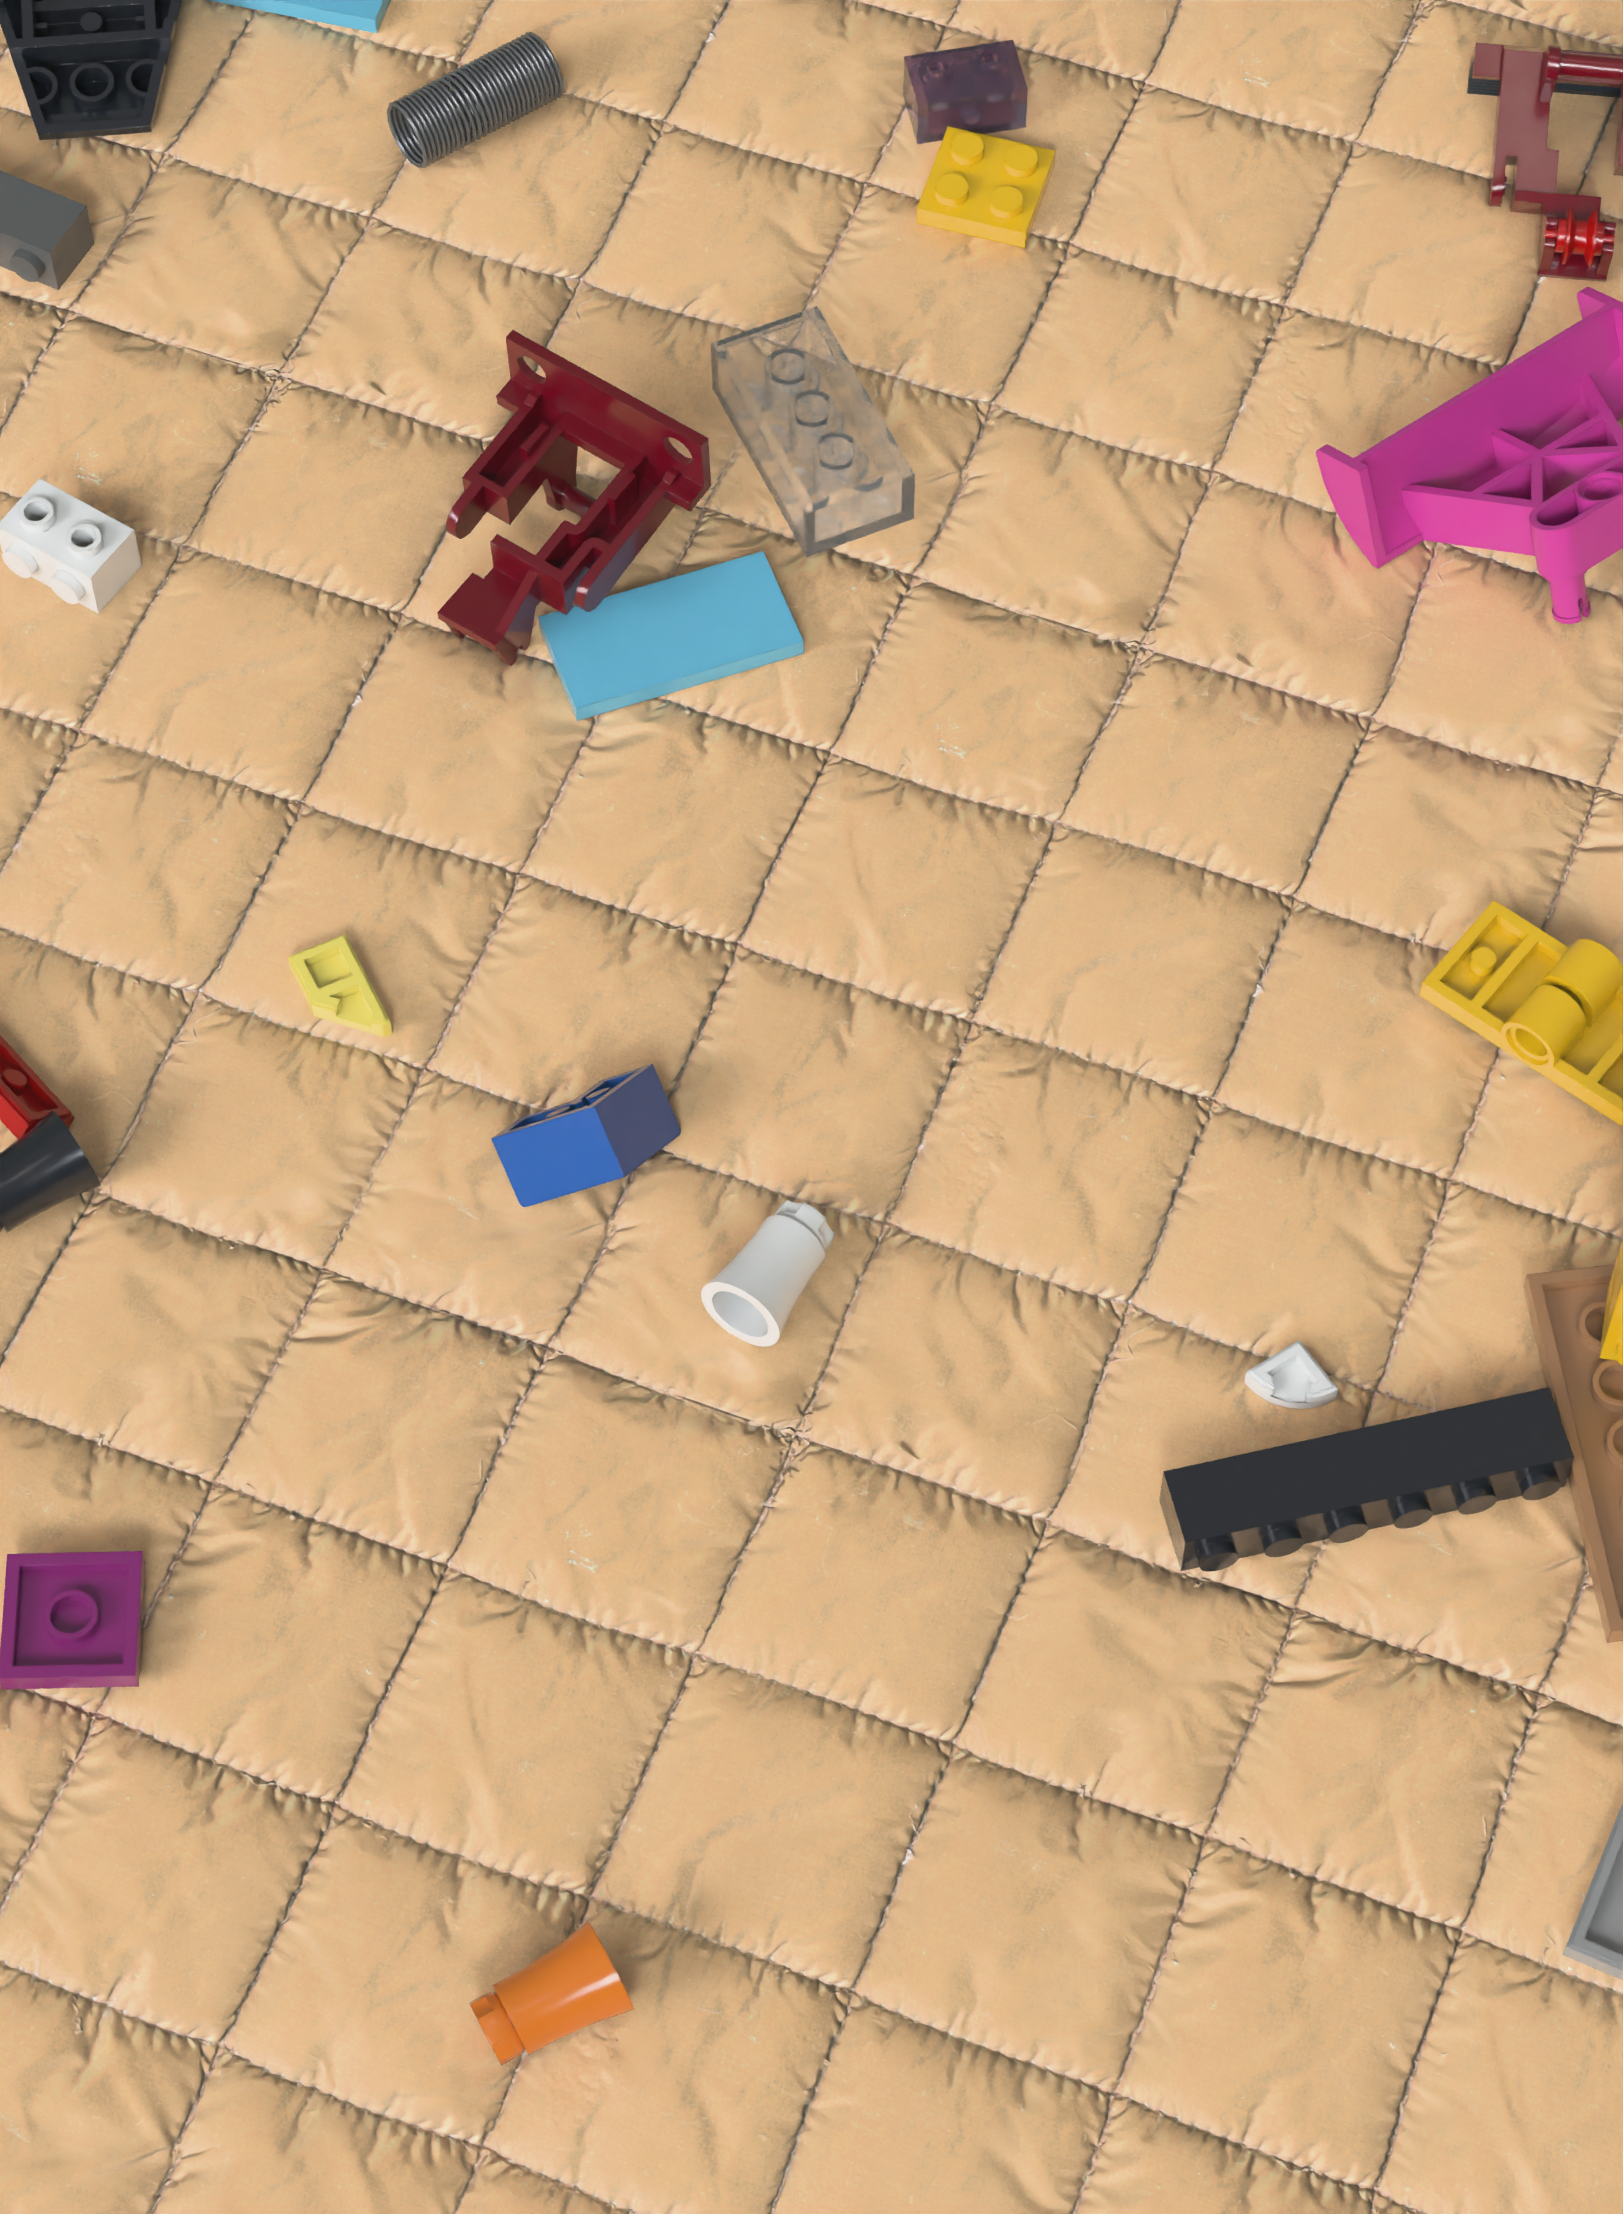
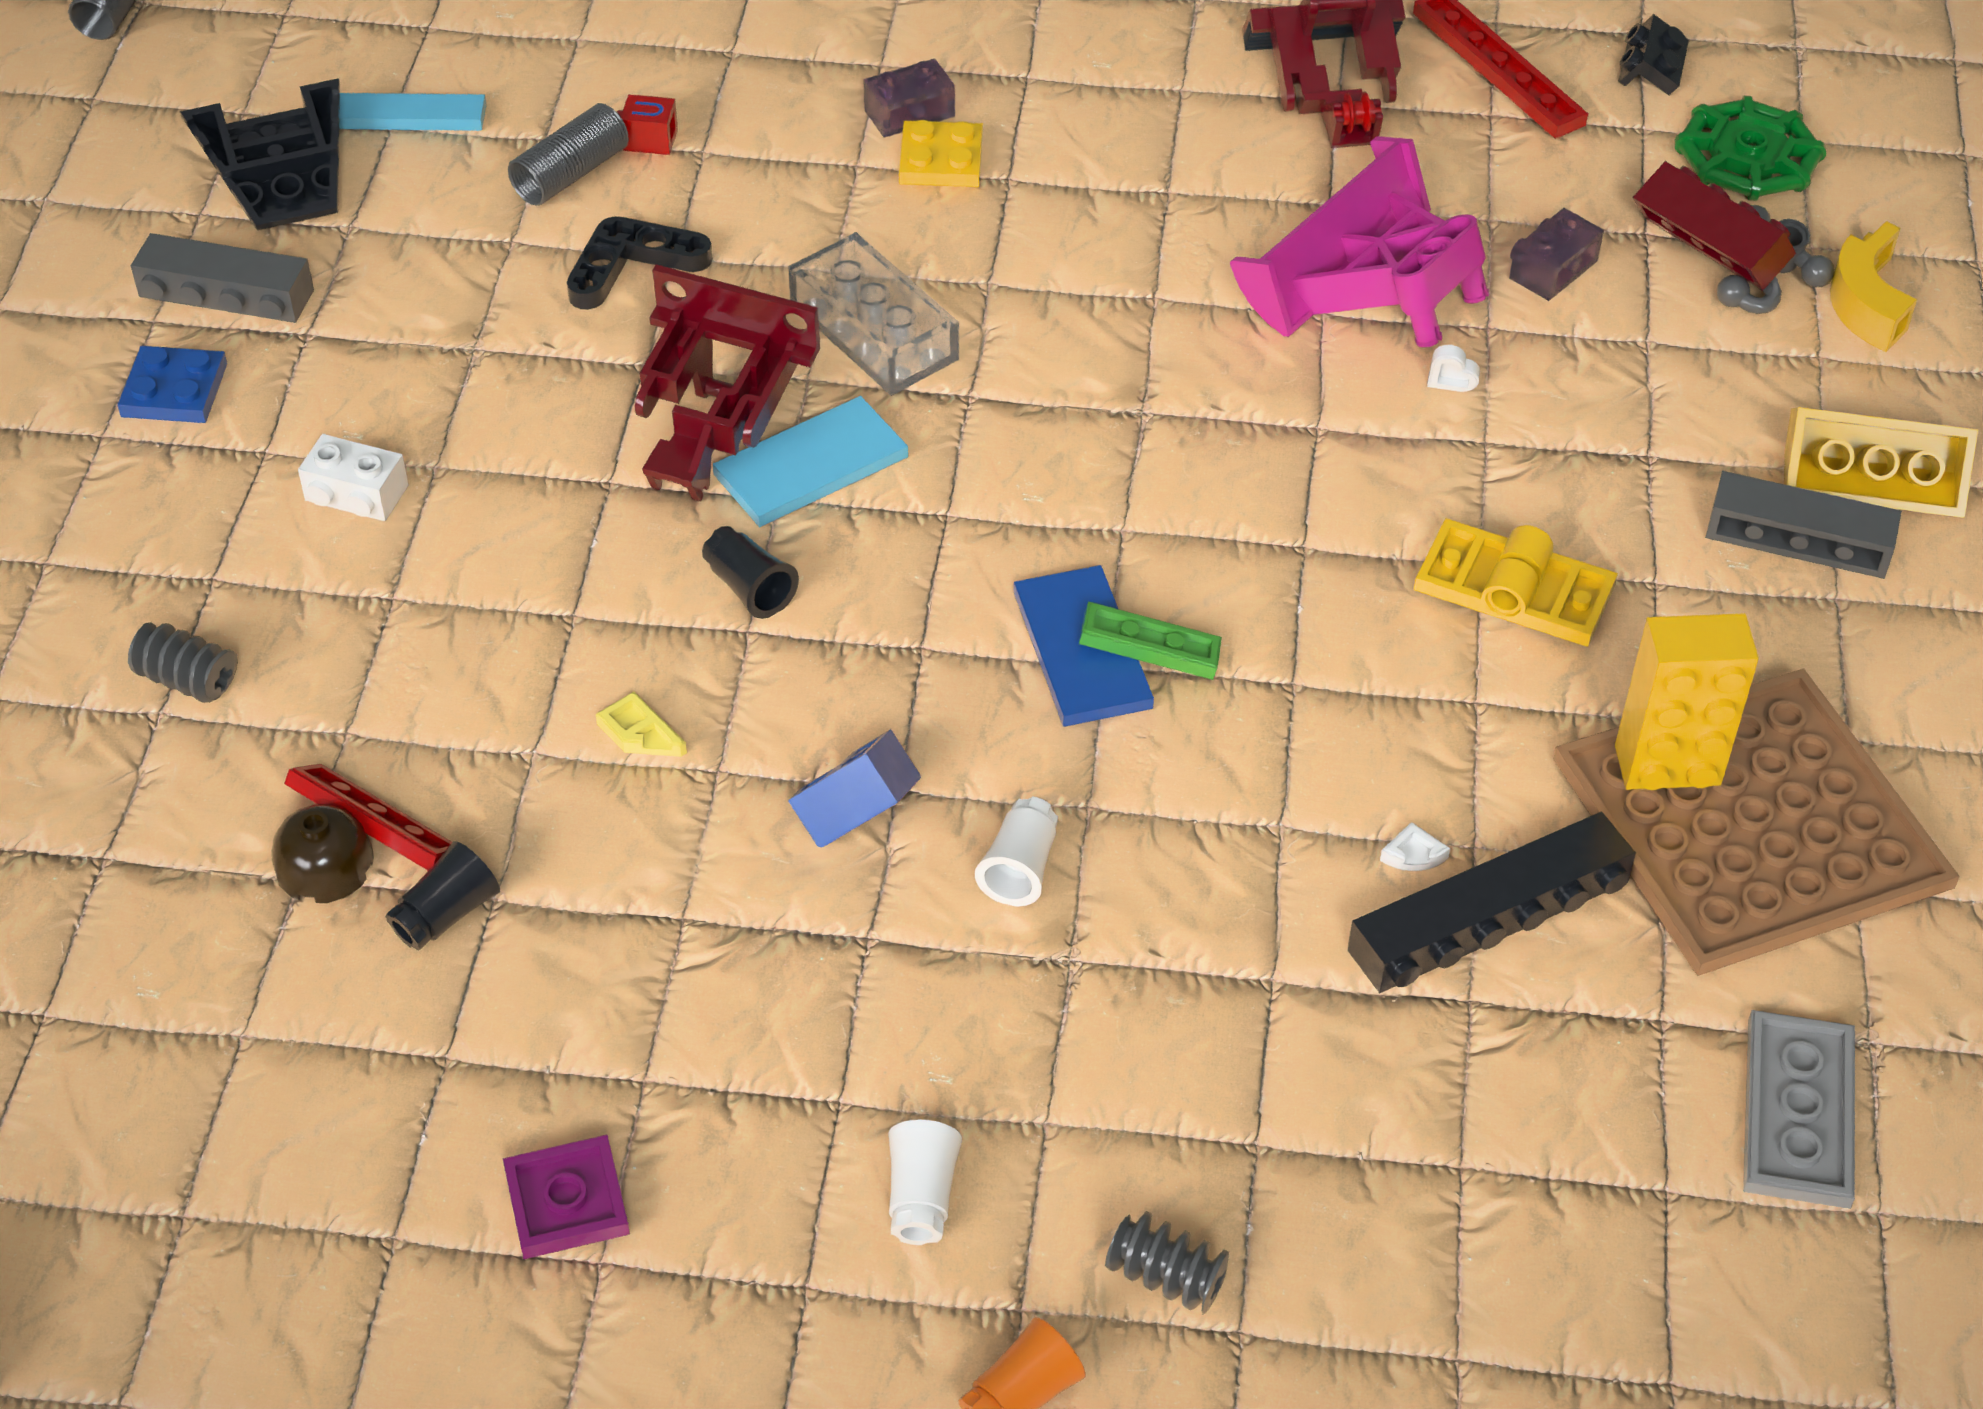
camera: 15 degrees left, 10 degrees down
none -> black beam [567,216,712,310]
none -> red brick [617,94,678,155]
none -> black plant [702,526,799,619]
none -> white plant [888,1120,962,1246]
none -> blue tile [1014,565,1154,727]
none -> bright green tile [1079,601,1222,680]
none -> dark grey piece [1105,1211,1229,1315]
none -> white tile [1427,345,1480,392]

